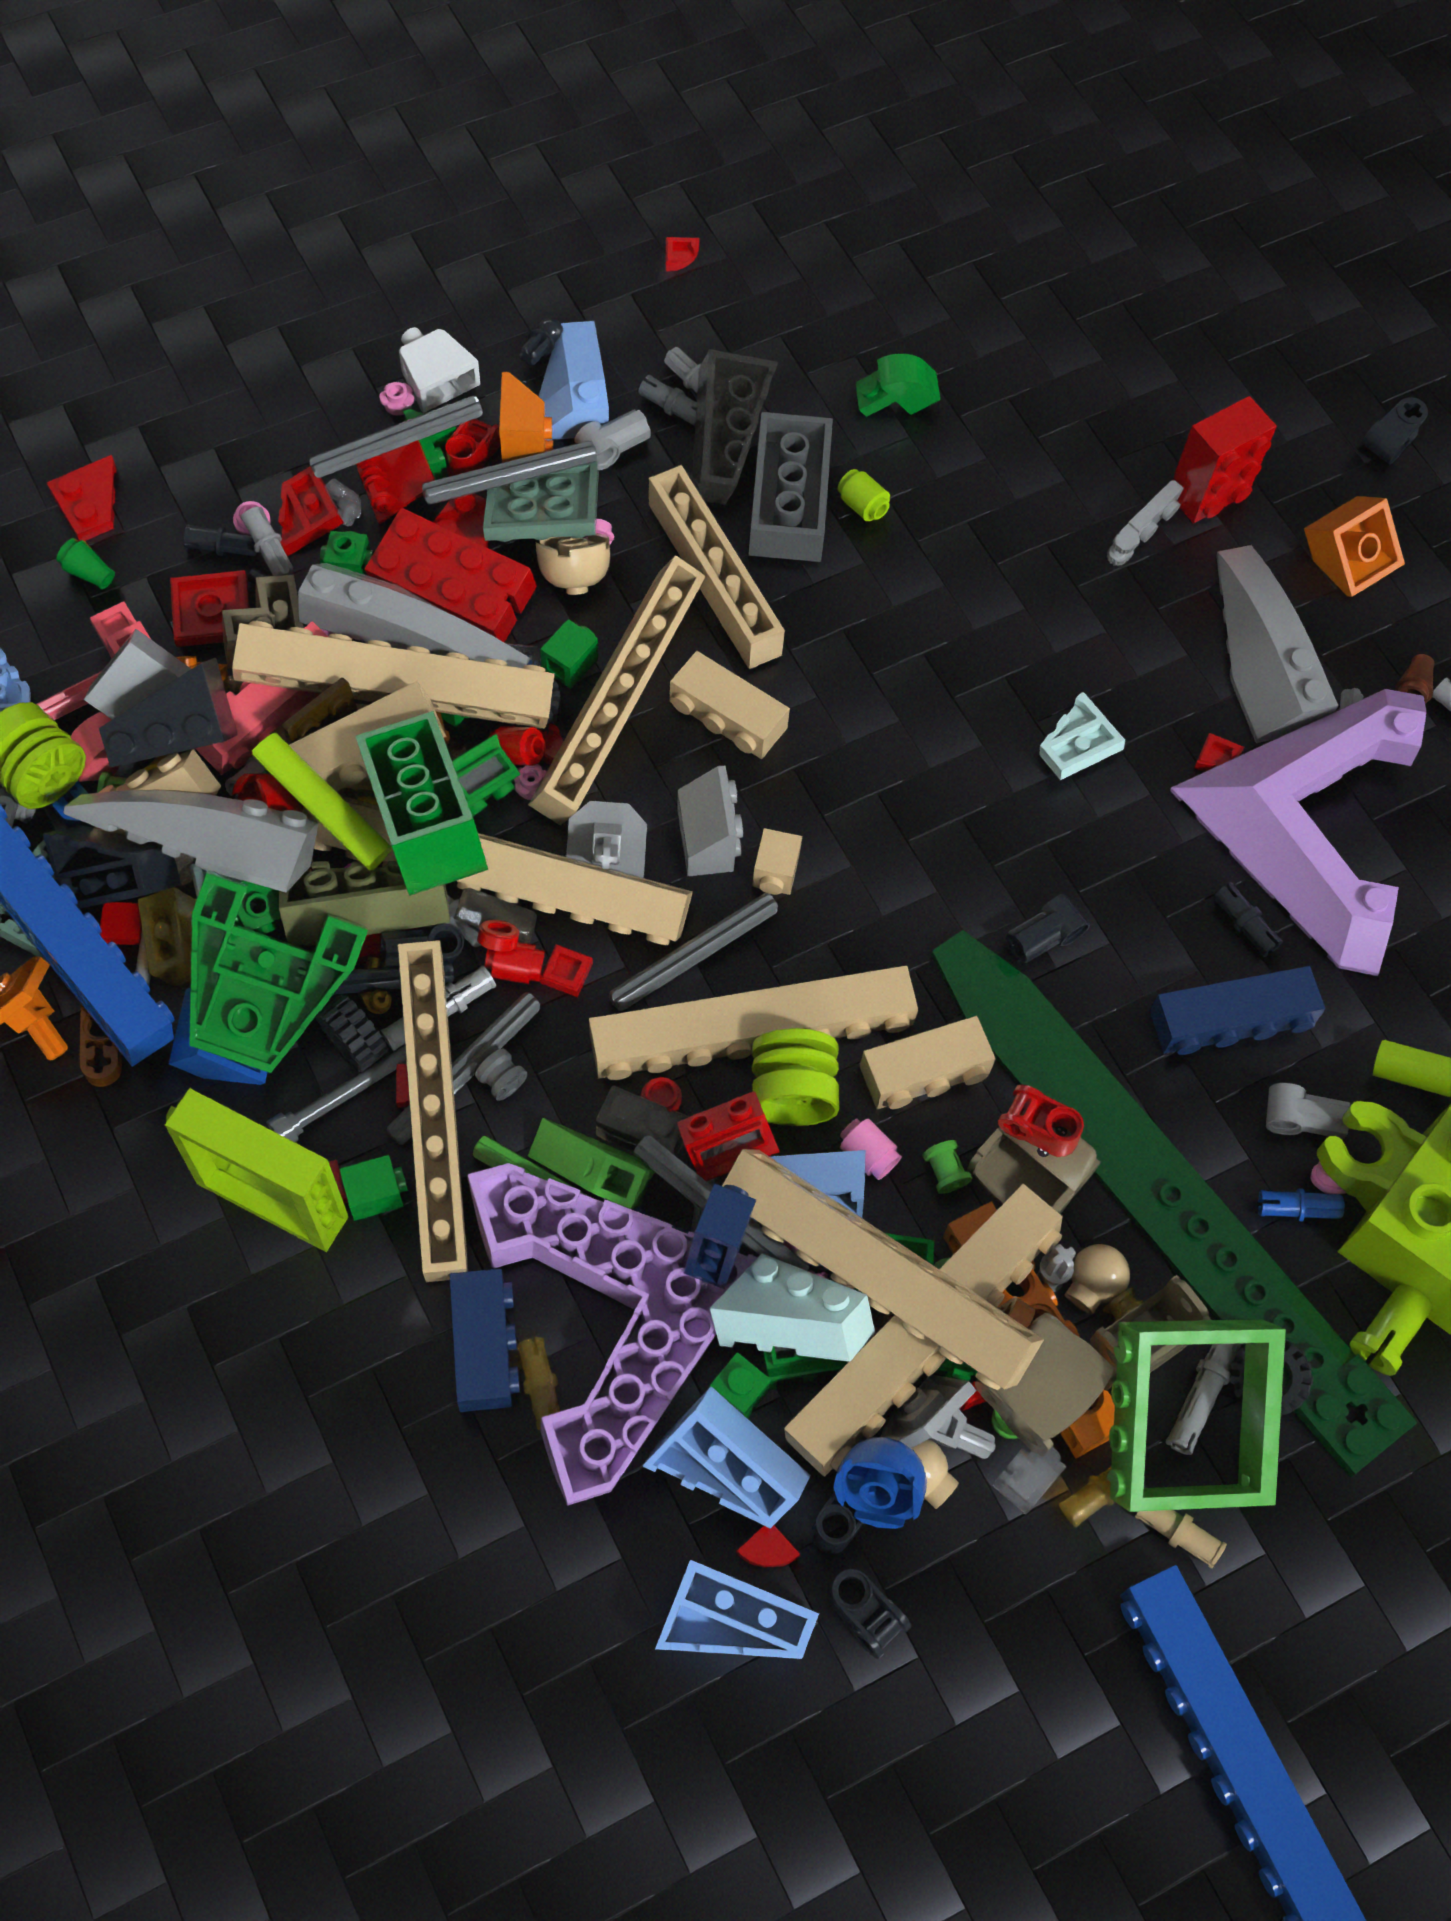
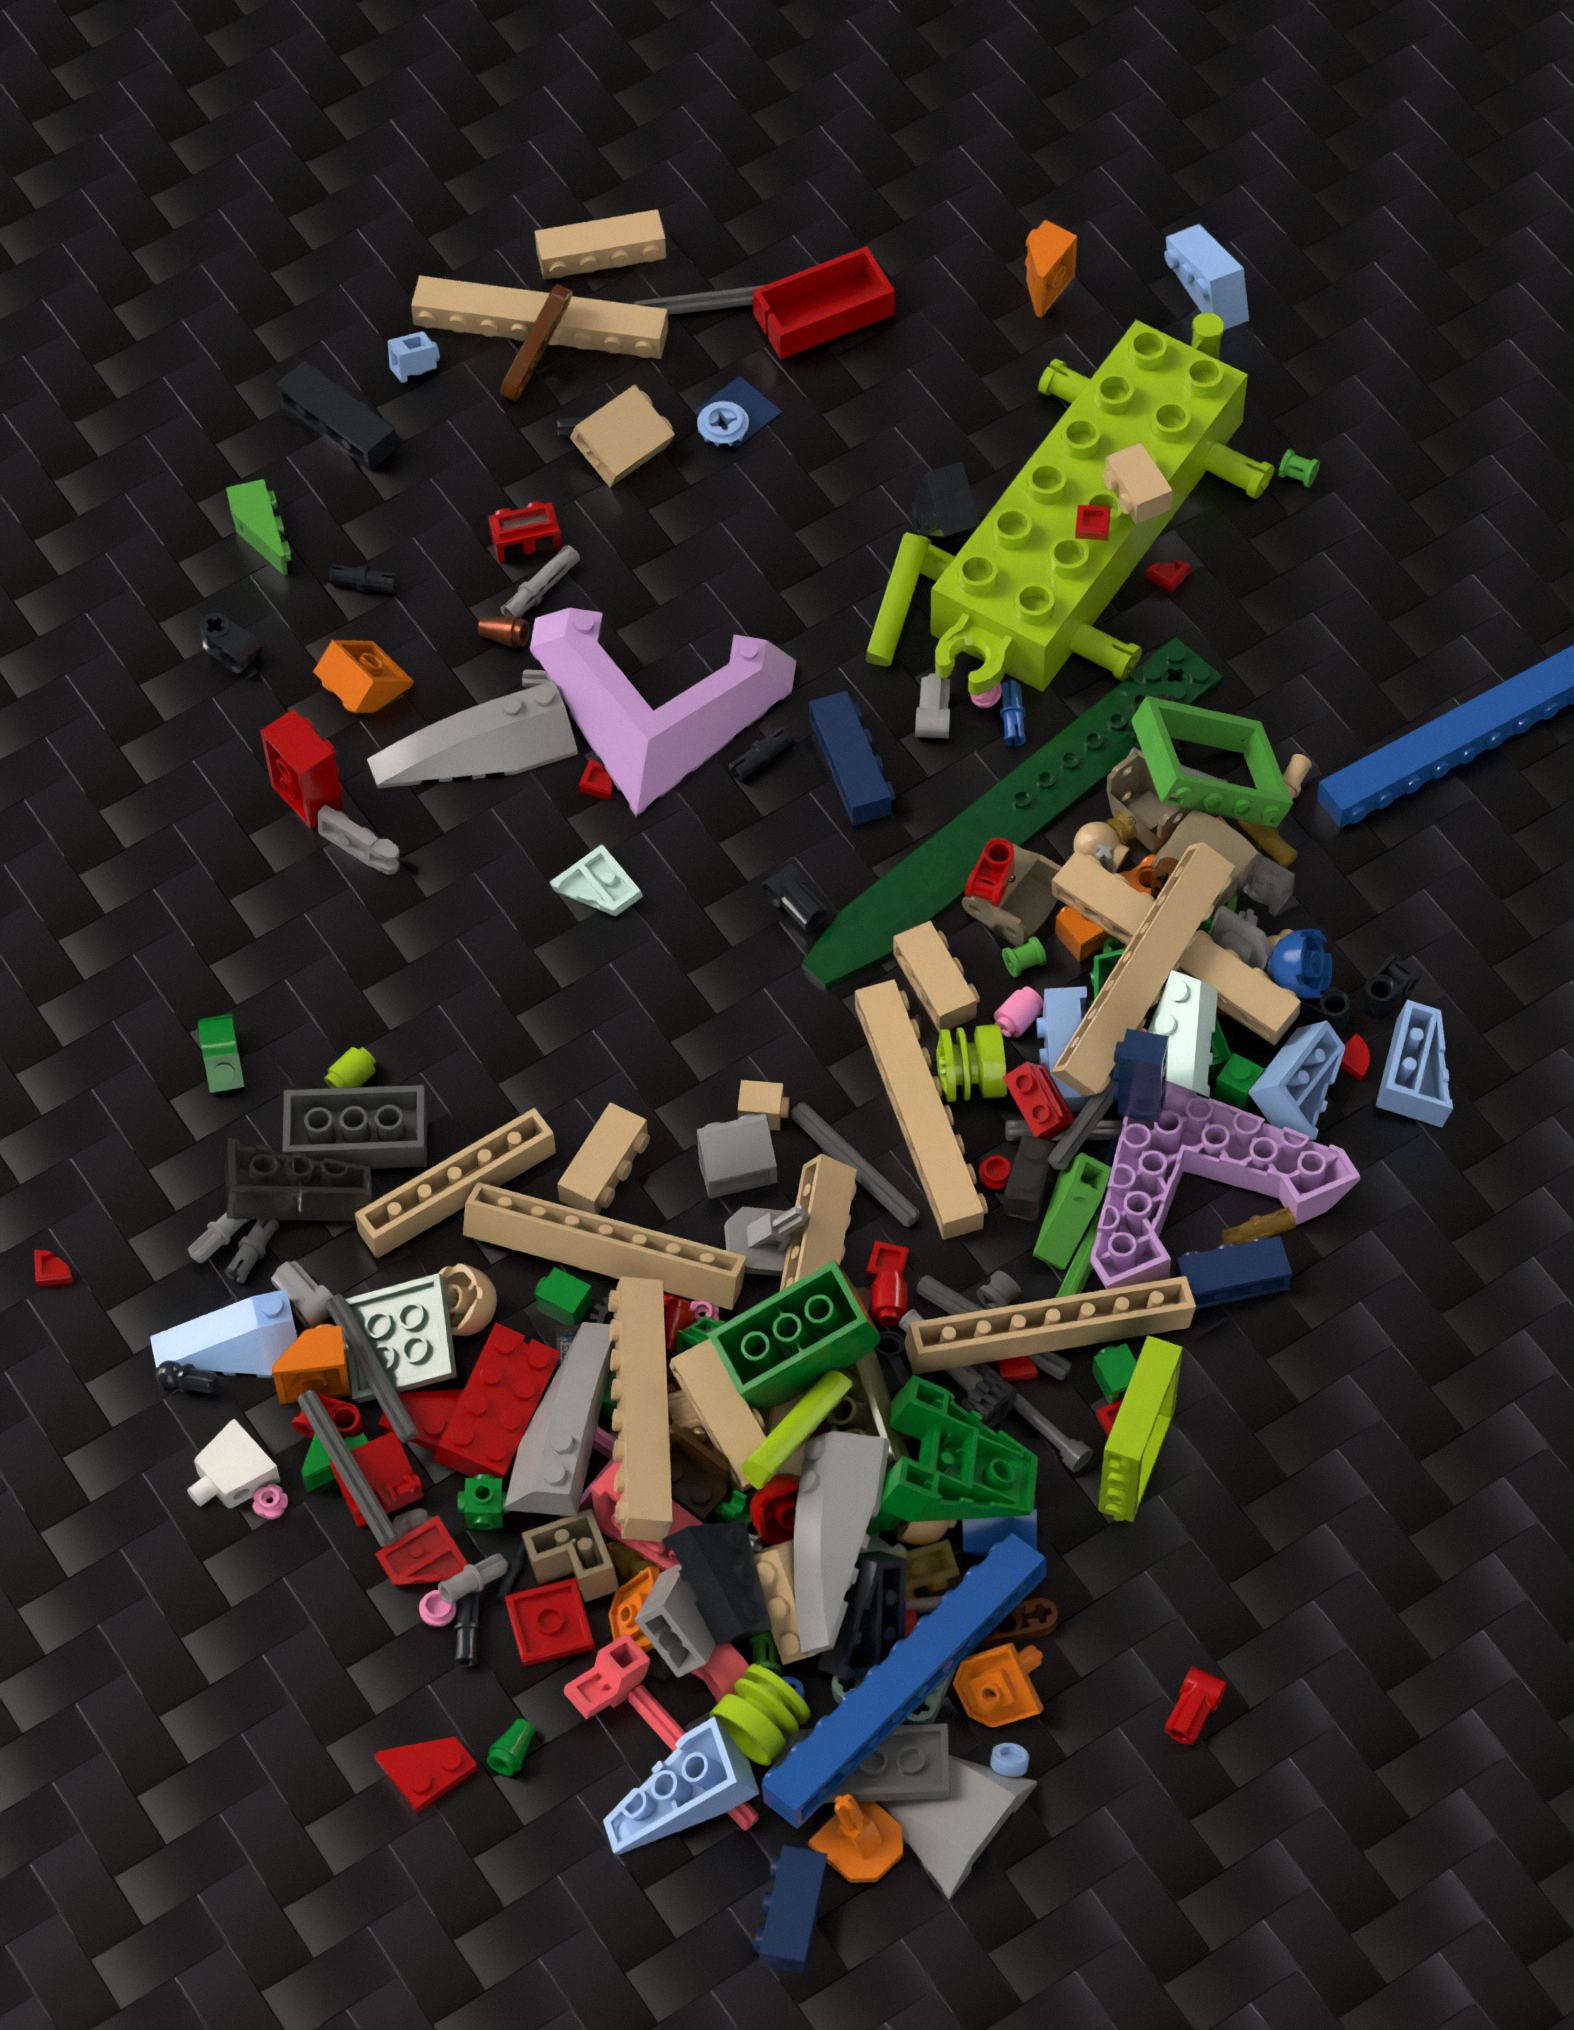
camera: 90 degrees left, 5 degrees down
red tile [477,920,520,952] -> none

